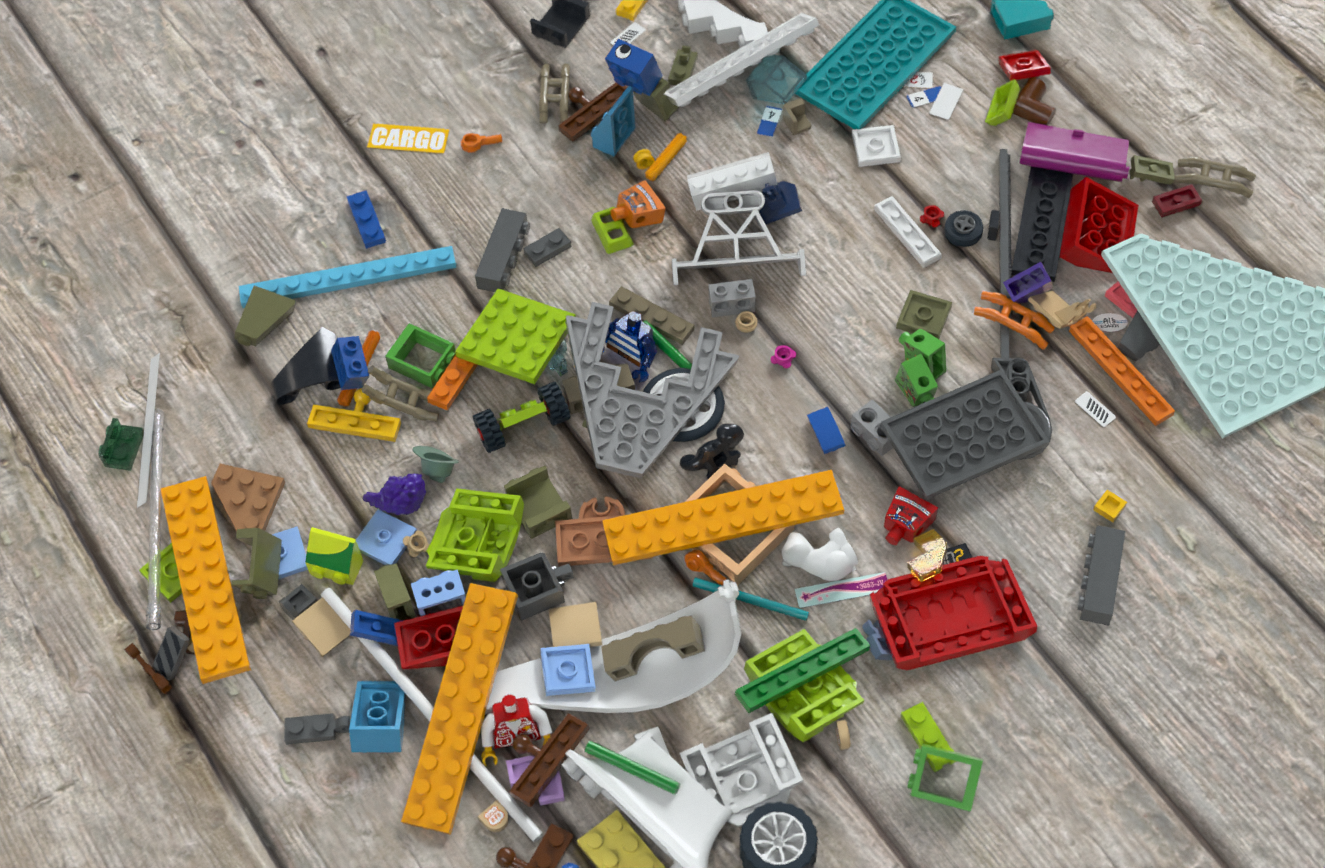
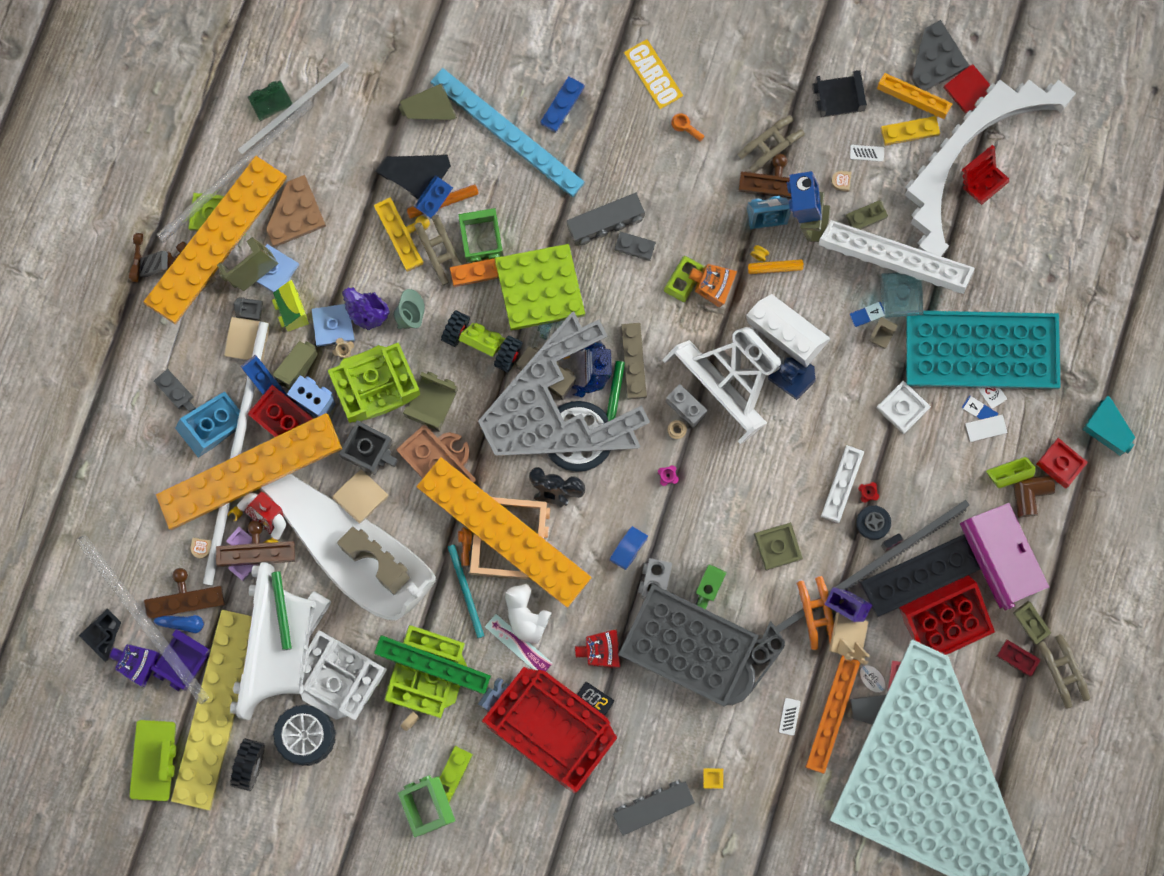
camera: 50 degrees right, 20 degrees up
light blue plate [540,644,596,696] -> none
bright green torso [899,329,947,380] -> none
clear yellow tile [907,529,947,582] -> none

